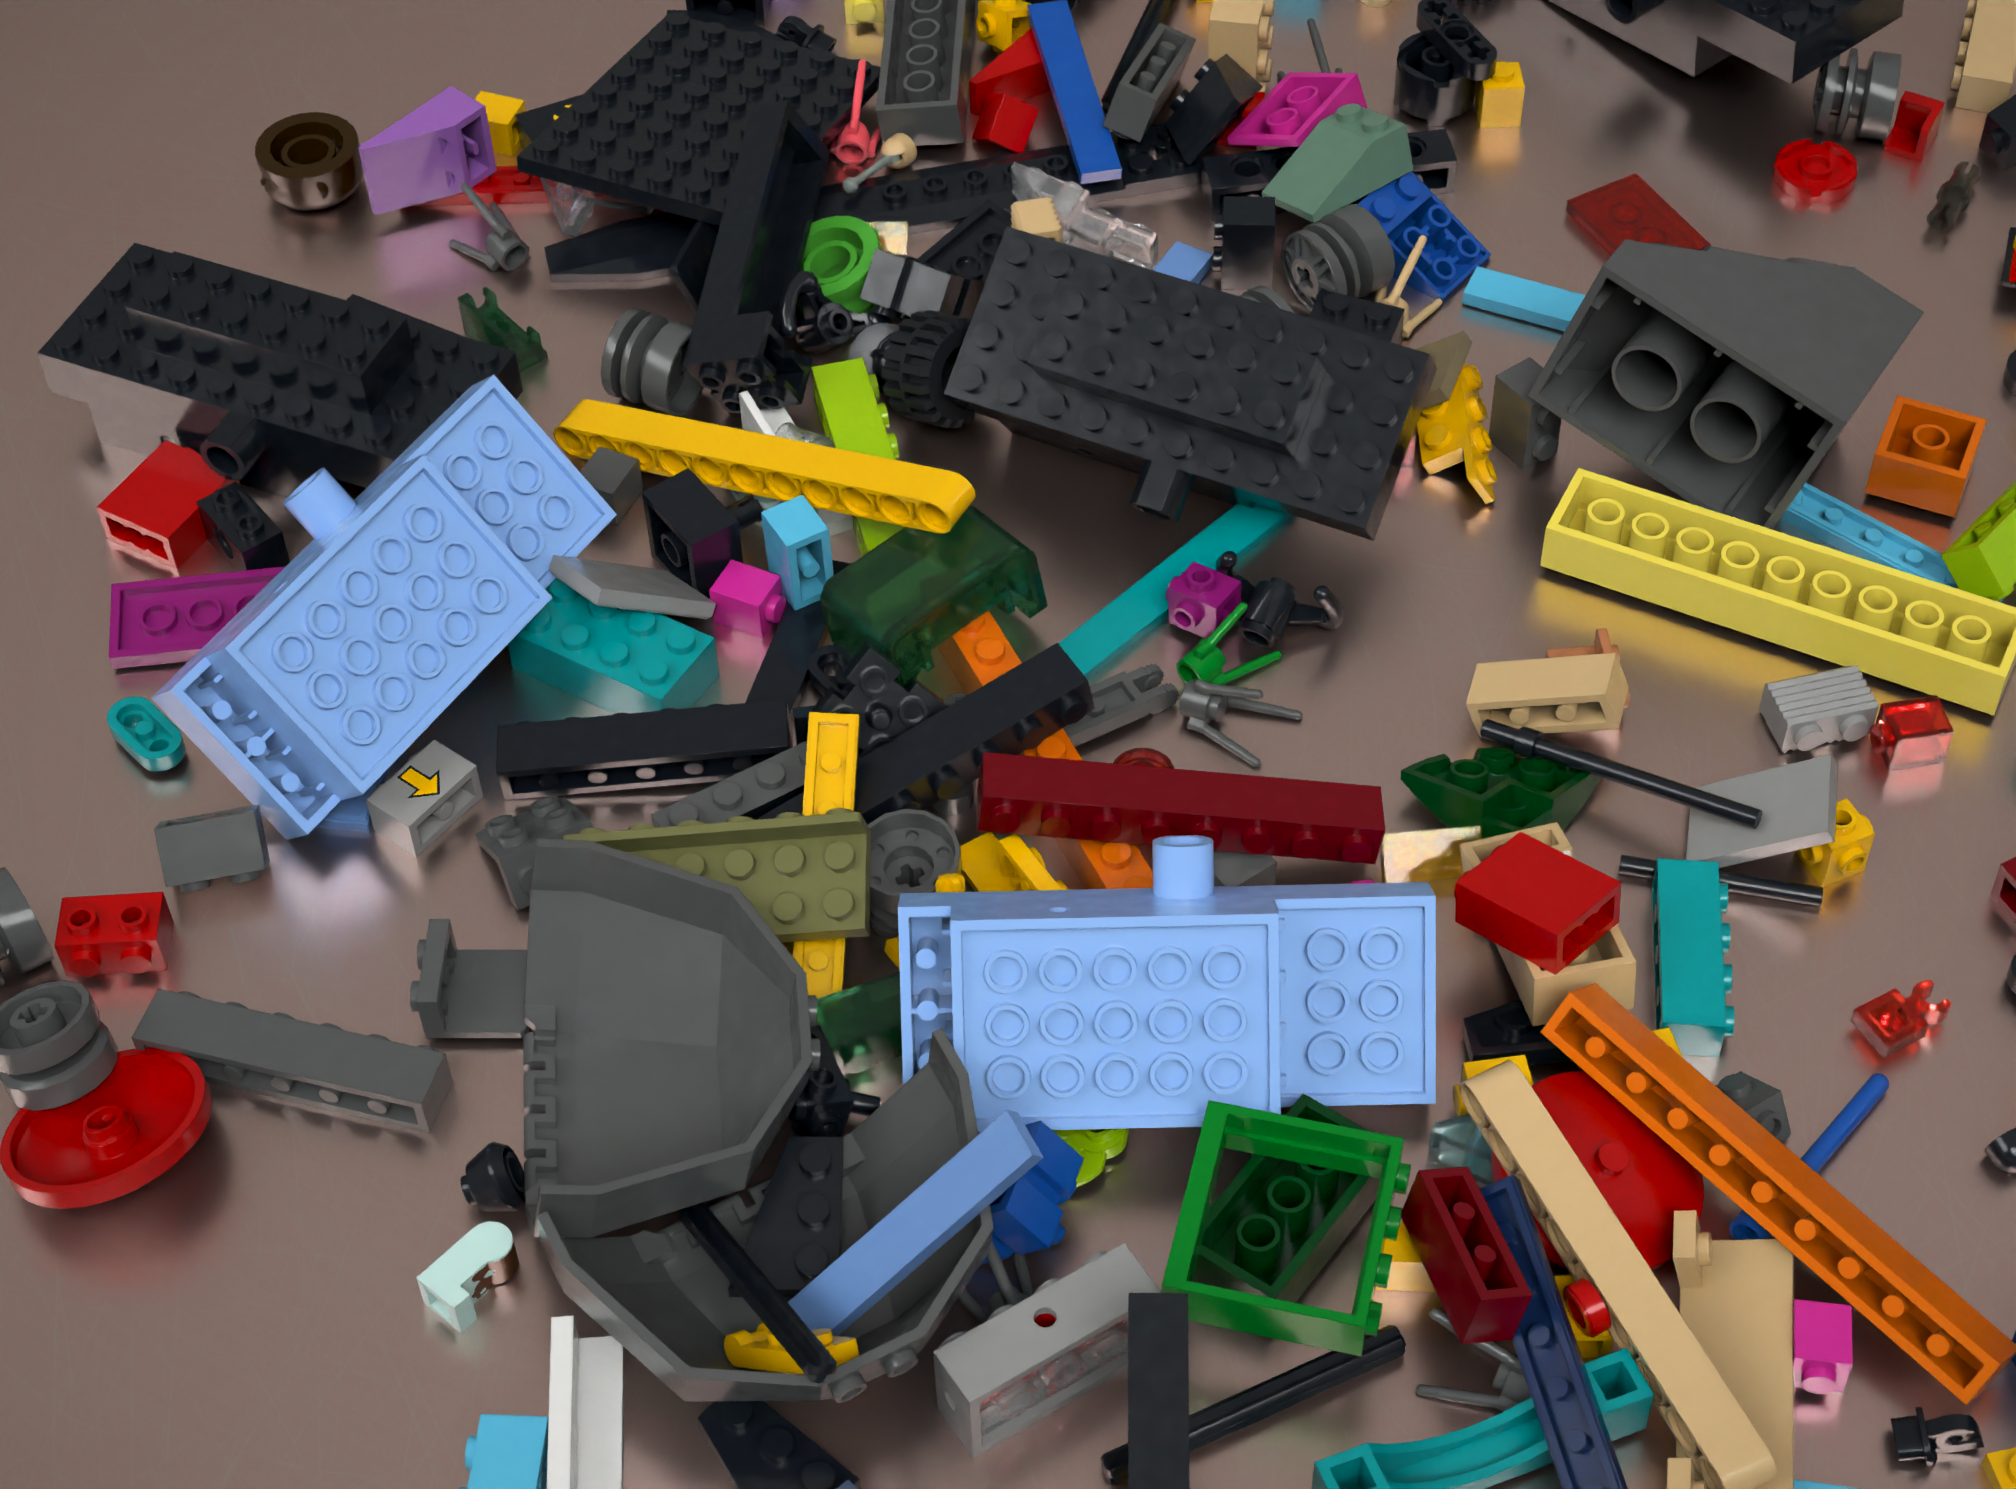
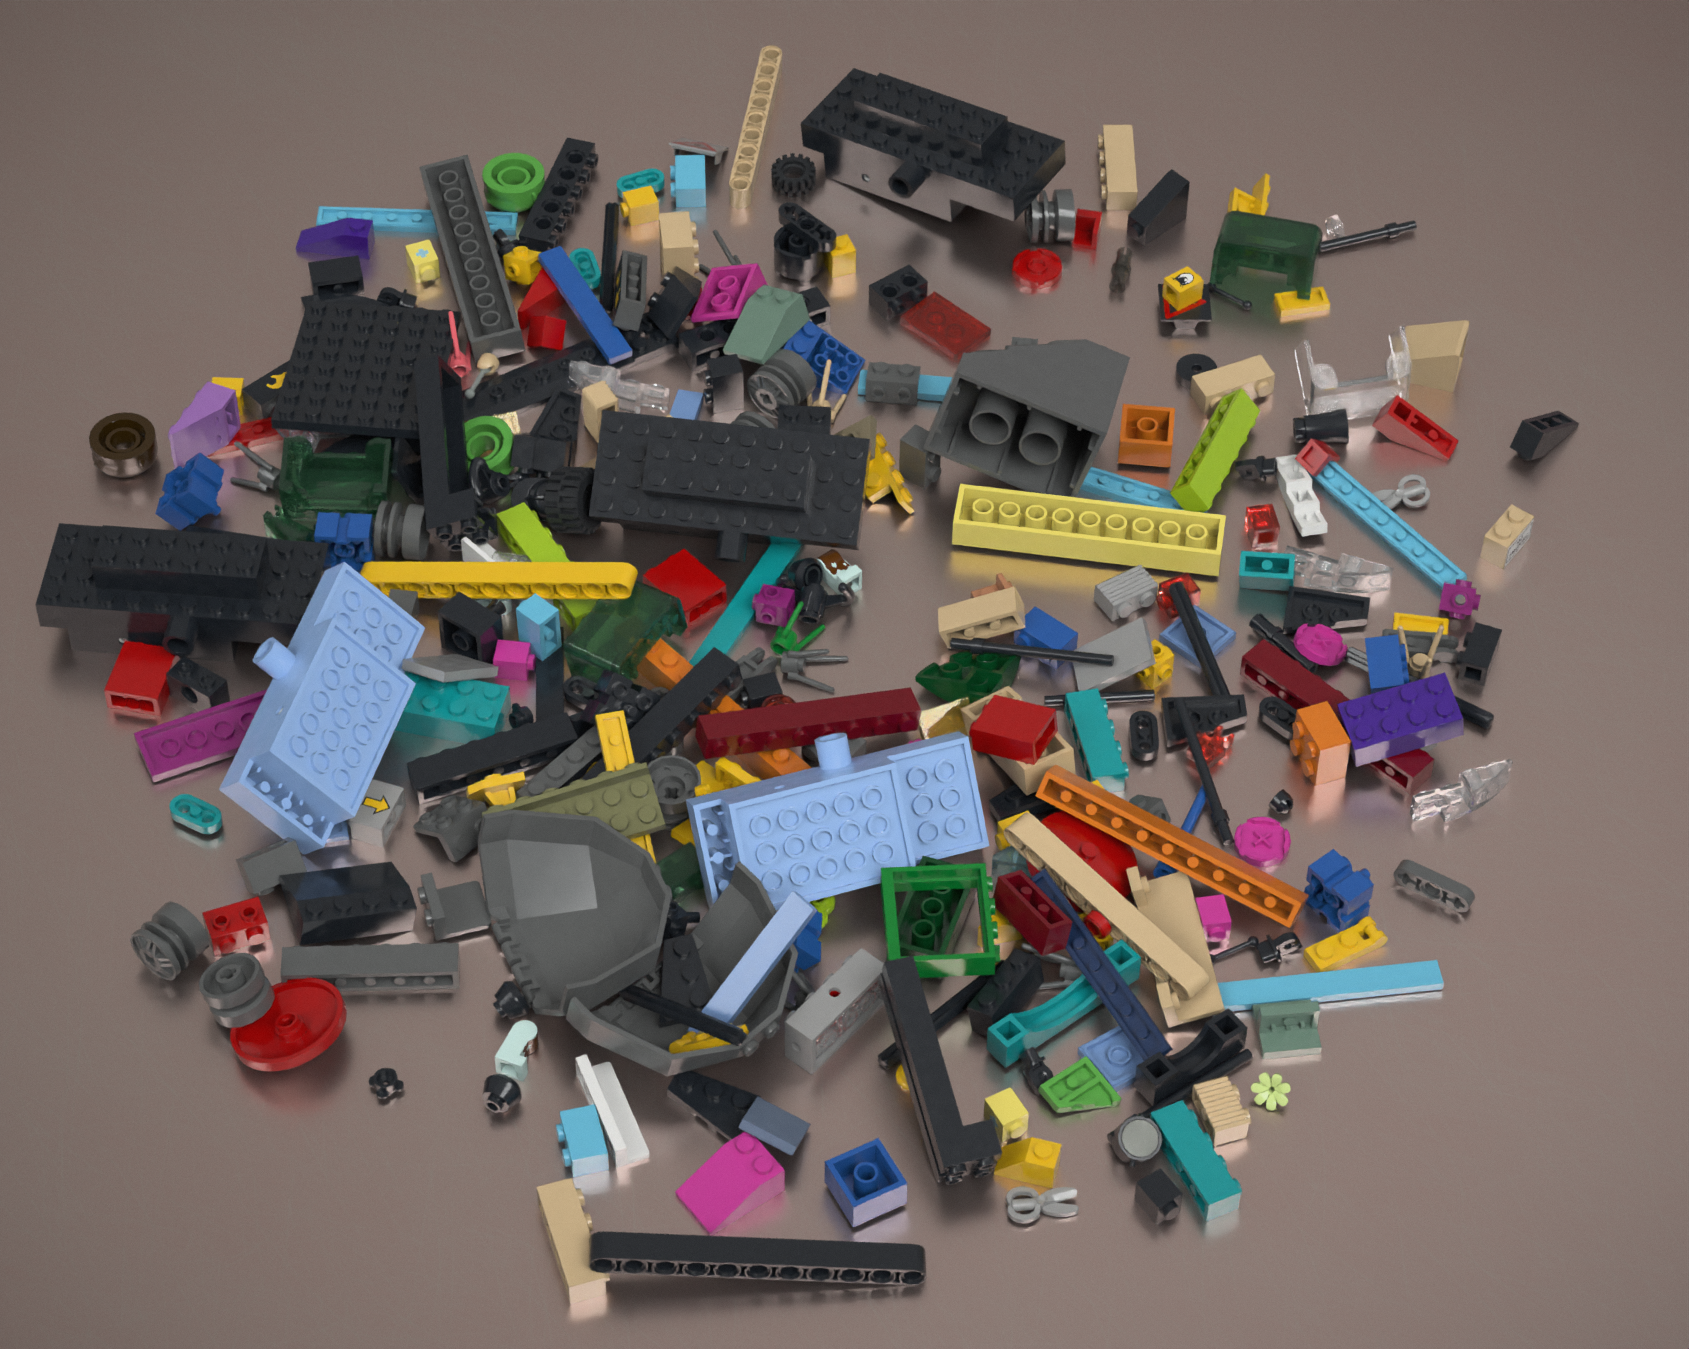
camera: 20 degrees left, 0 degrees up
none -> blue brick [155,453,224,531]
none -> clear green windscreen [279,436,393,522]
none -> black slope [279,862,417,945]
none -> blue brick [314,512,376,574]
none -> black plate [369,1068,404,1099]
none -> yellow piece [466,772,525,806]
none -> black cone [482,1074,522,1113]
none -> black plate [509,703,534,729]
none -> teal plate [569,248,601,289]
none -> red brick [643,549,727,630]
none -> black brick [739,672,783,709]
none -> black cone [788,557,823,591]
none -> light aqua leg [816,549,862,595]
none -> dark grey bracket [865,362,921,405]
none -> black brick [869,264,928,320]
none -> black brick [967,948,1044,1036]
none -> blue brick [1014,606,1078,670]
none -> black plate [1129,711,1159,761]
none -> medium blue tile [1159,604,1236,668]
none -> black wing [1161,694,1247,747]
none -> black axle [1169,581,1230,696]
none -> black bar [1173,697,1234,846]
none -> black hinge [1210,936,1259,965]
none -> dark pink tile [1234,817,1291,867]

